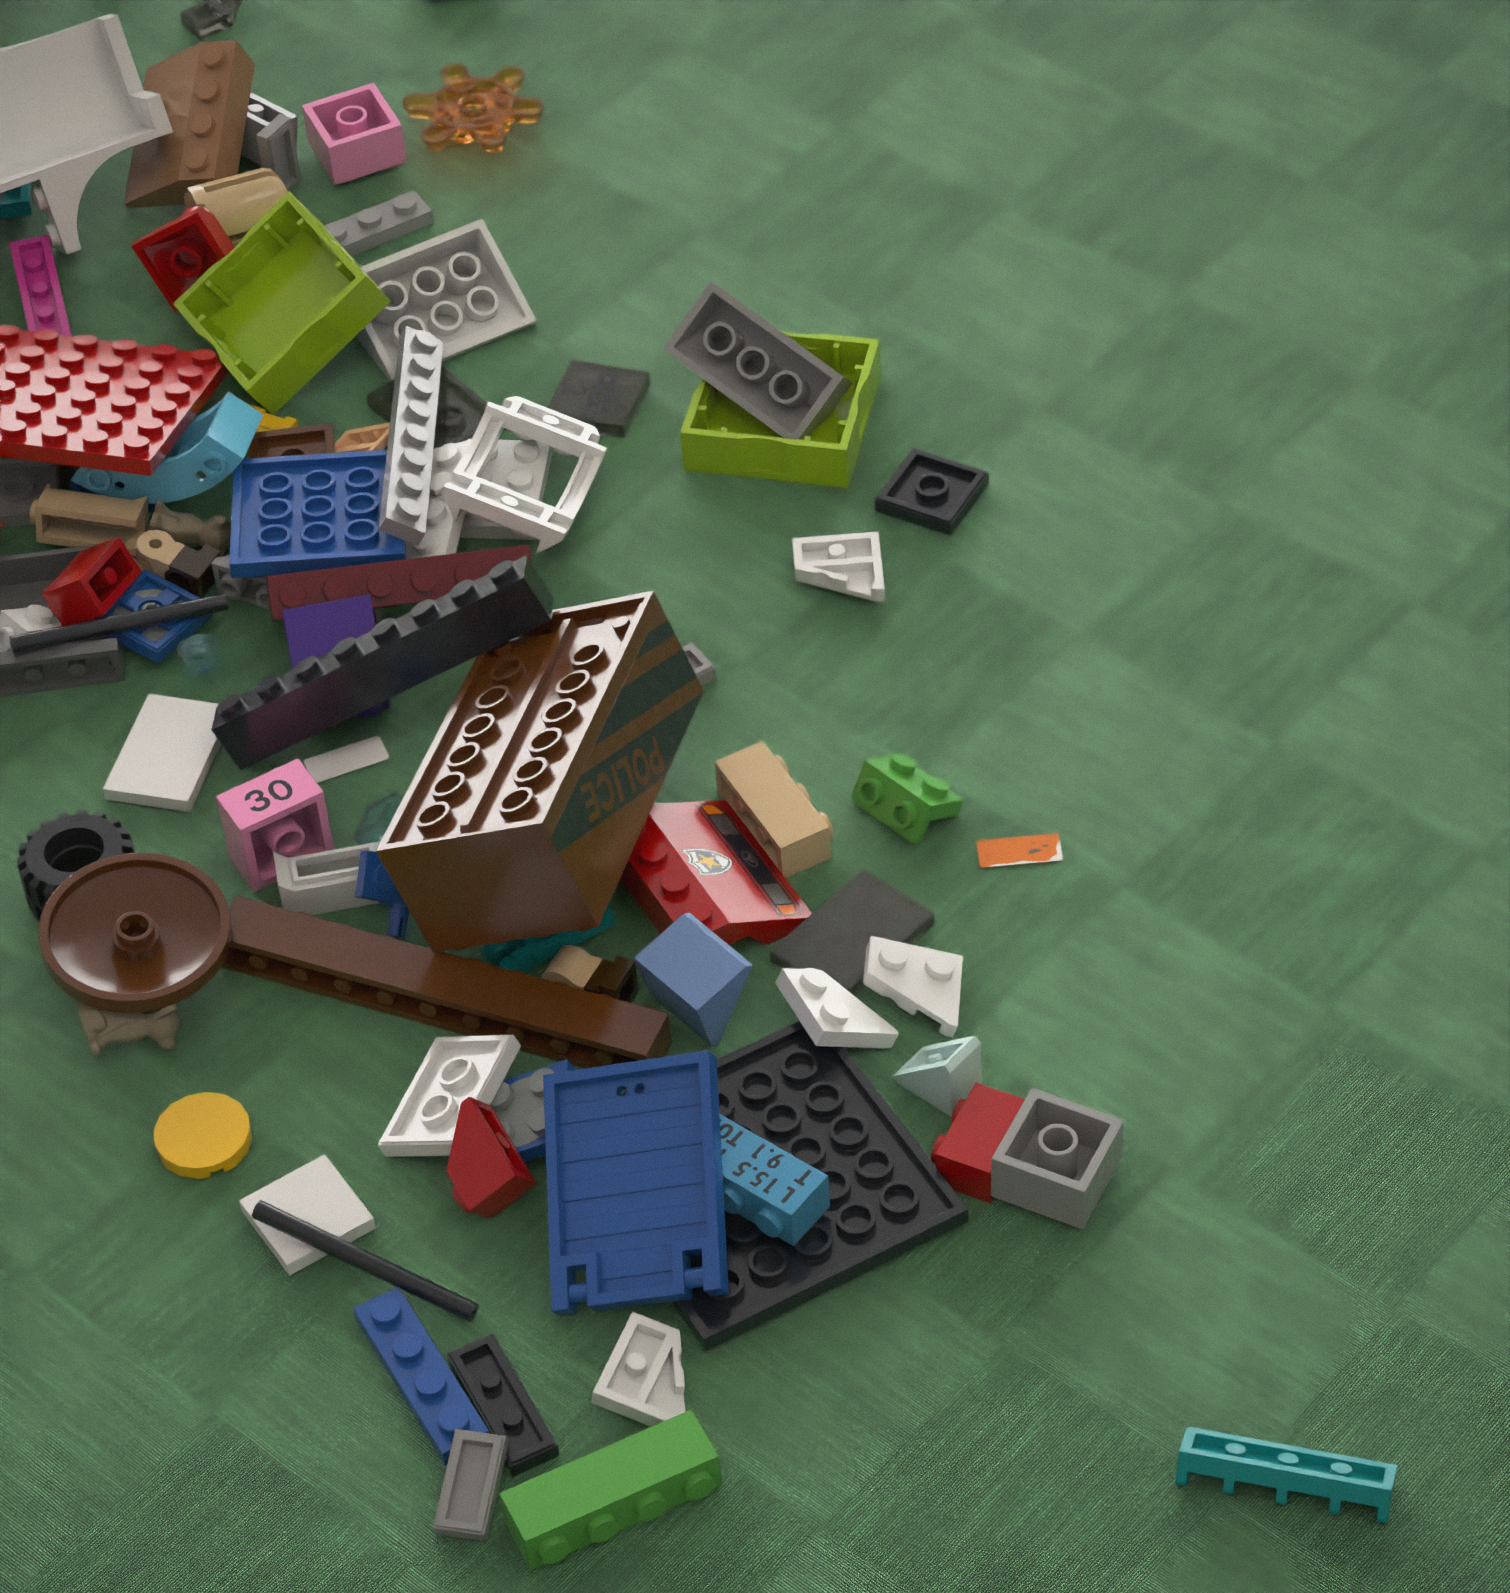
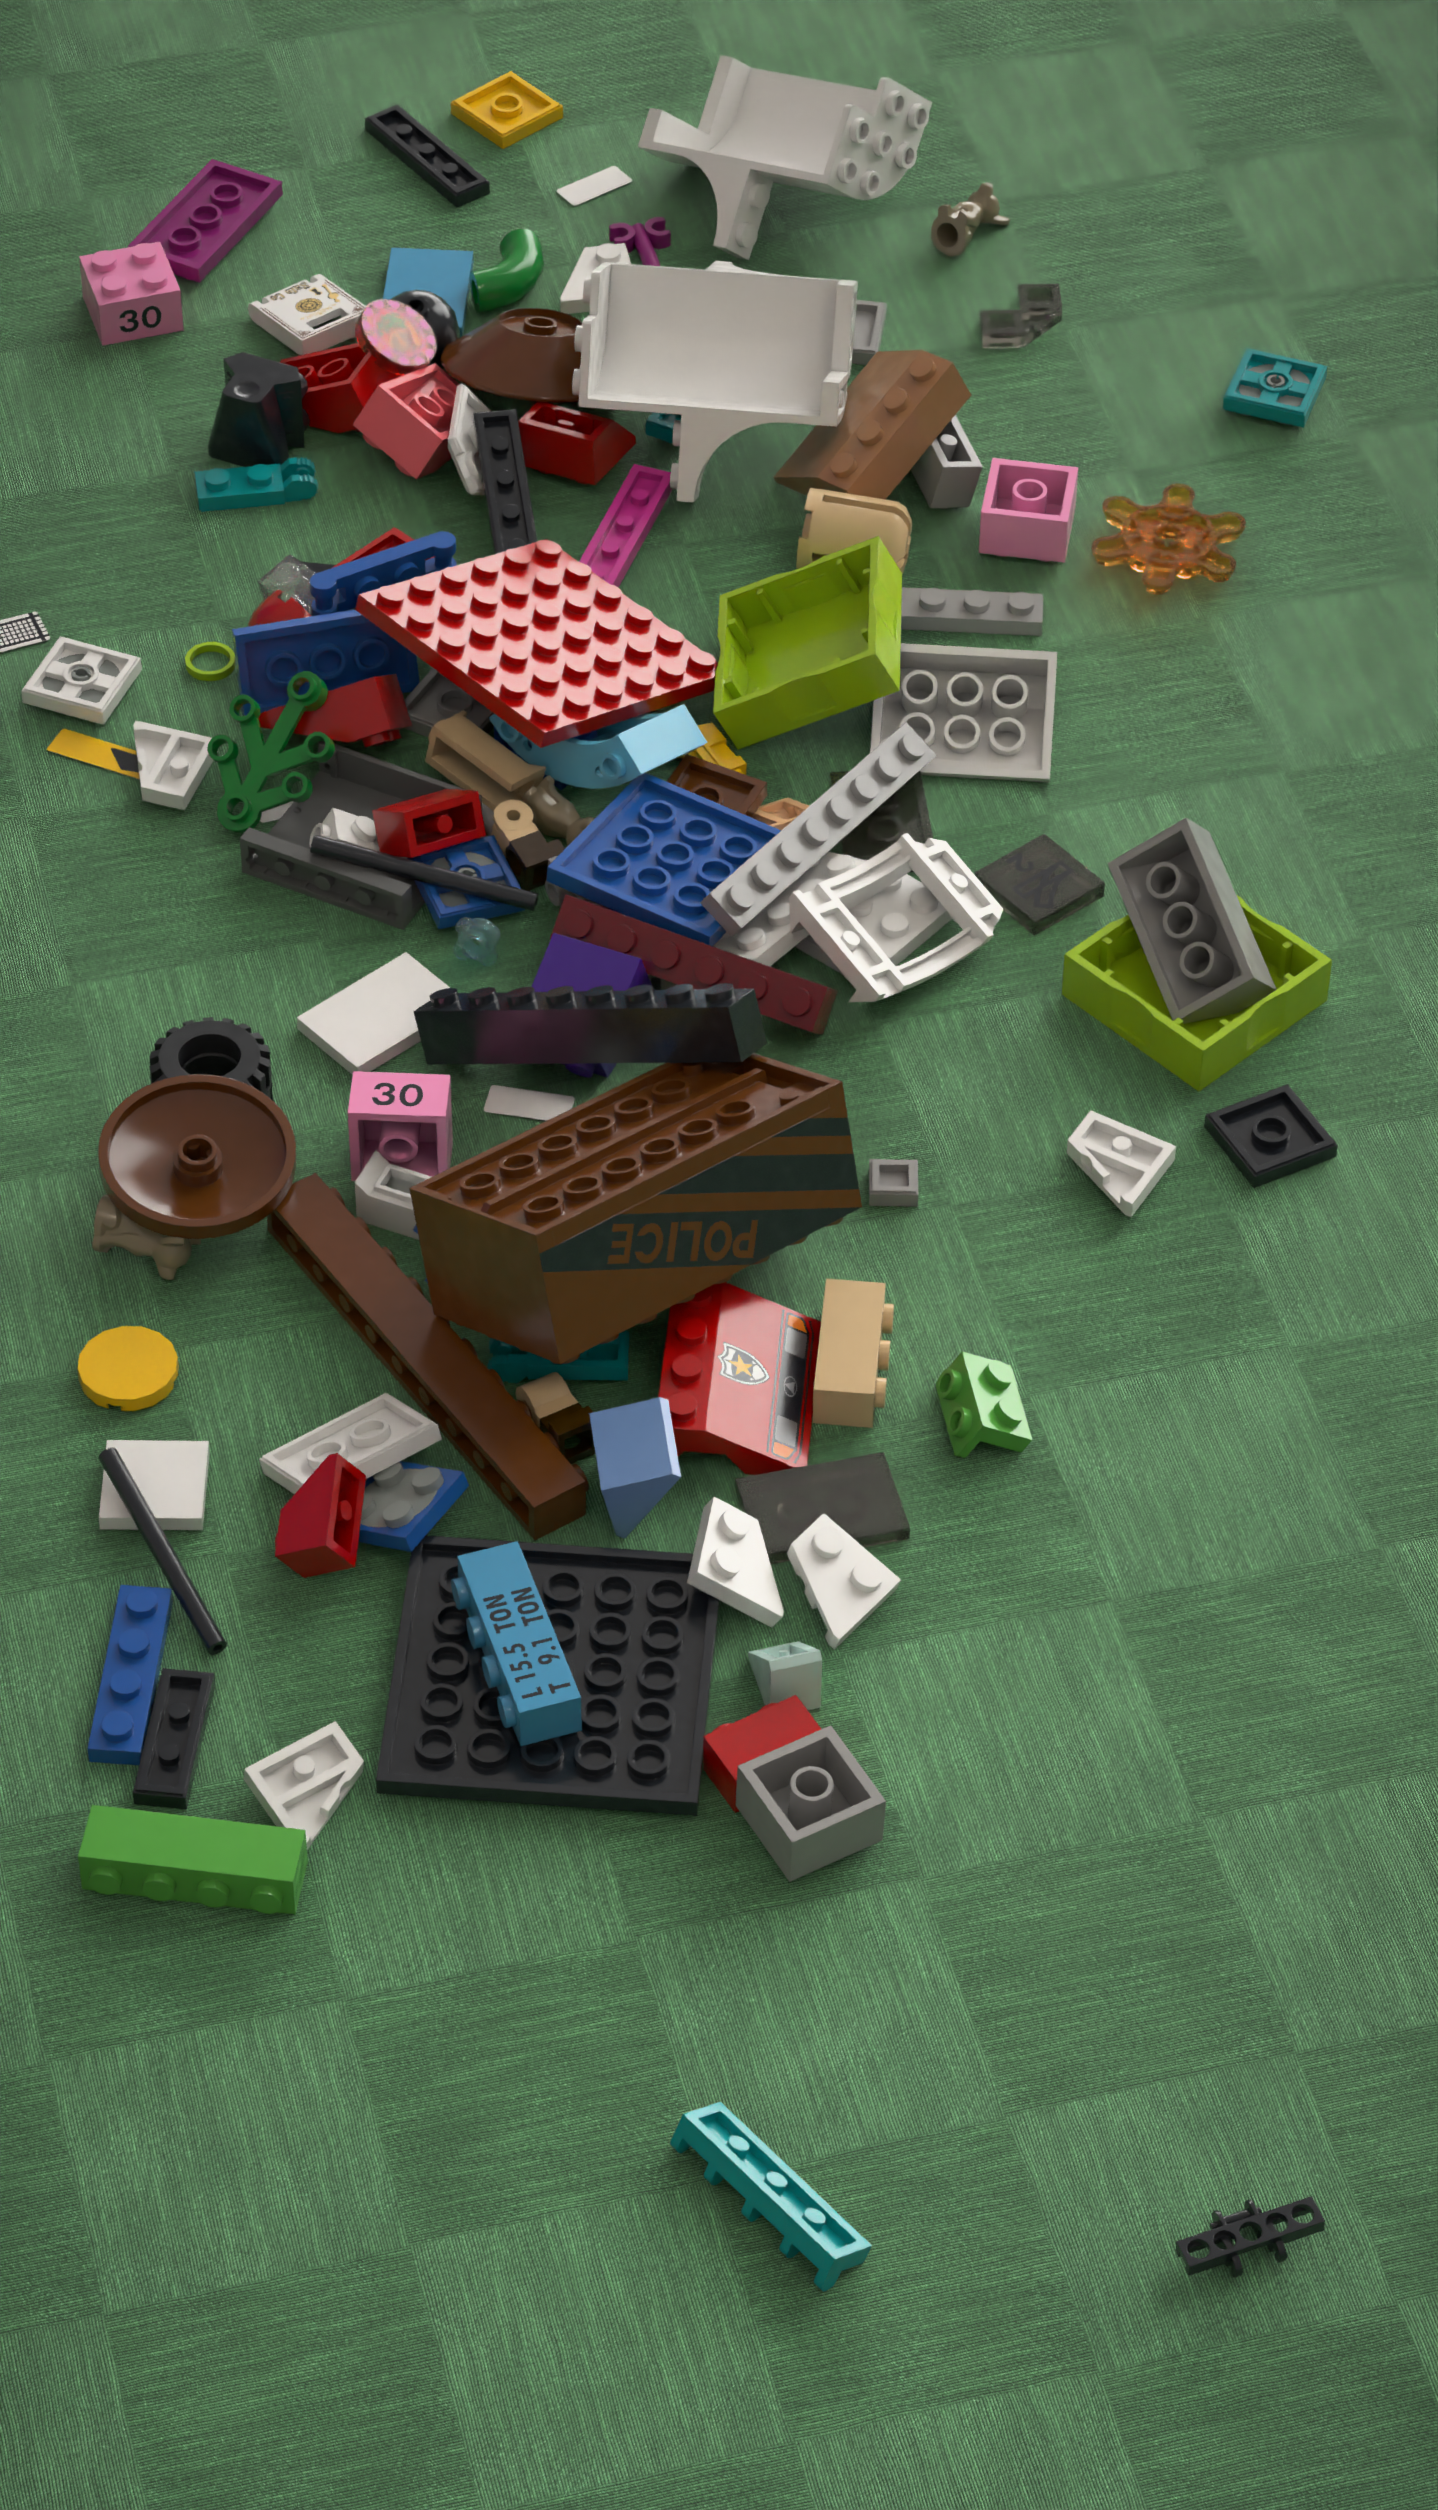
camera: 30 degrees right, 0 degrees up
red slope [131,206,235,312] -> none
light grey tile [256,114,301,192] -> none
light grey tile [433,1429,509,1542] -> none
blue door [543,1050,729,1317] -> none
orange sticker [976,833,1063,868] -> none

